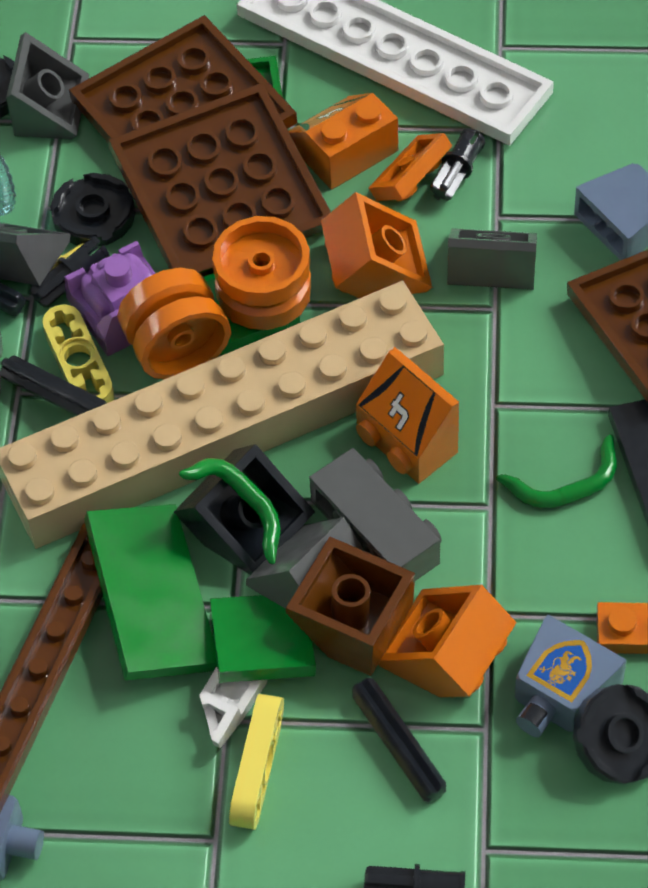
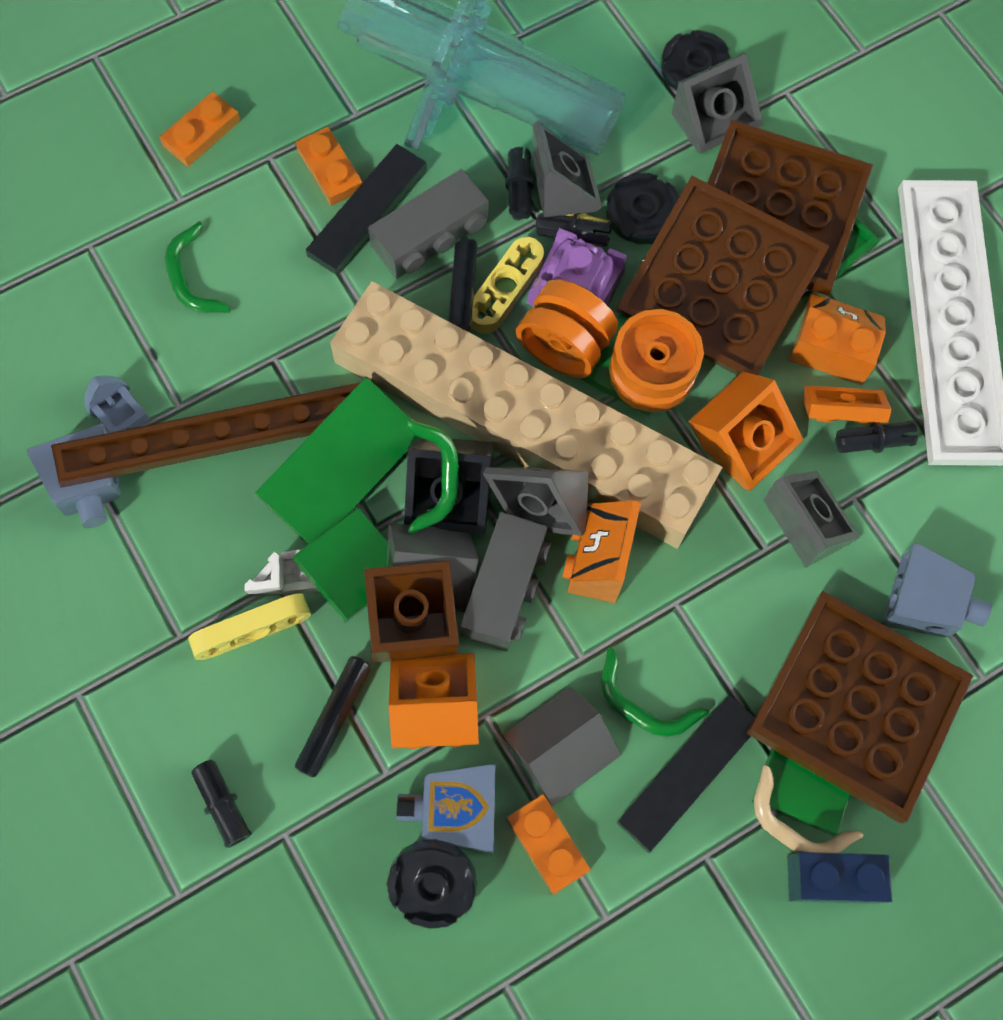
camera: 50 degrees right, 15 degrees up
none -> dark grey slope [483,466,589,536]
none -> dark grey slope [502,686,621,806]

